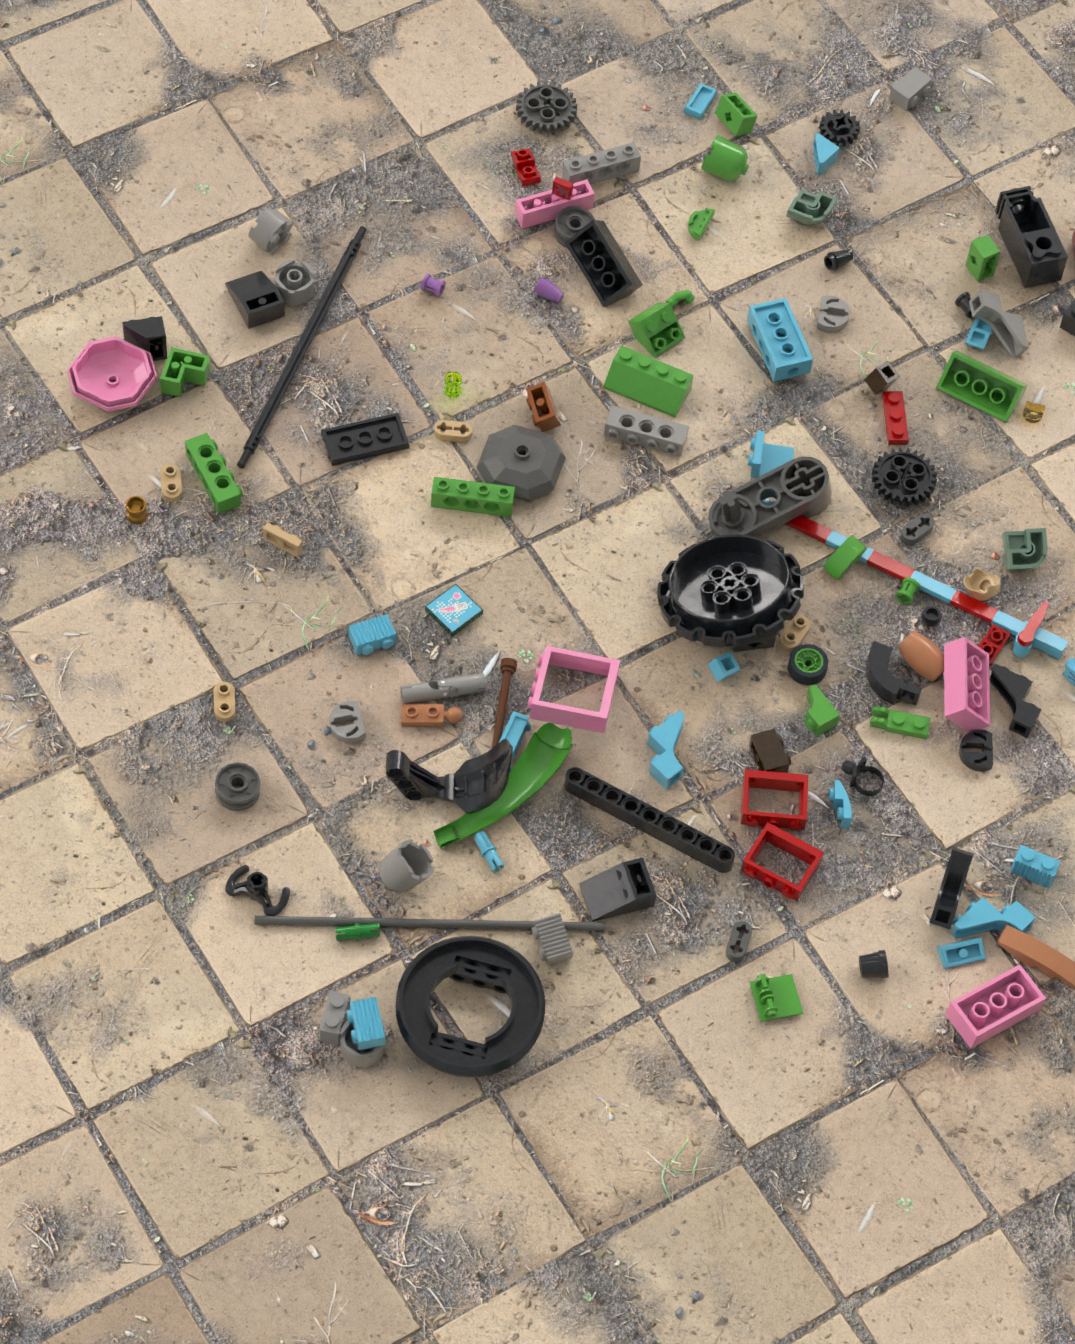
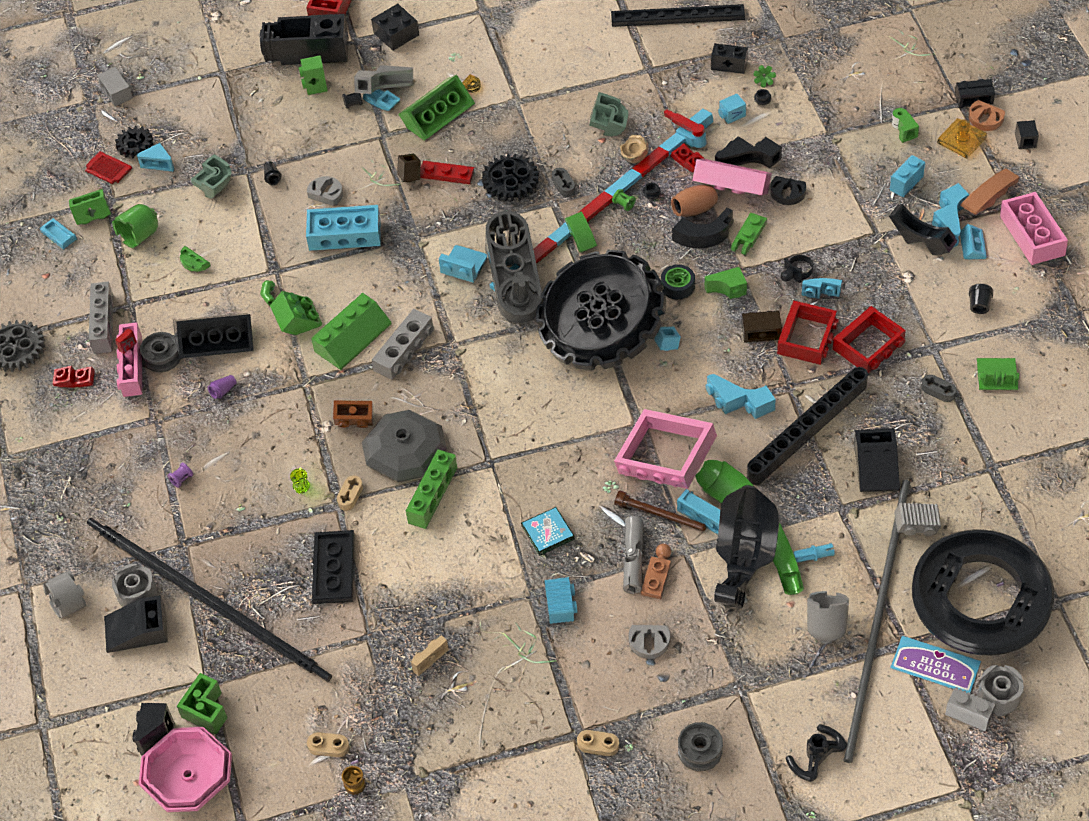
camera: 65 degrees left, 5 degrees down
bright green brick [185,433,243,514] -> none
green pin [335,923,380,941] -> none
medium azure brick [346,997,385,1050] -> none
none -> red window [85,151,132,184]
none -> sticker [890,636,981,693]

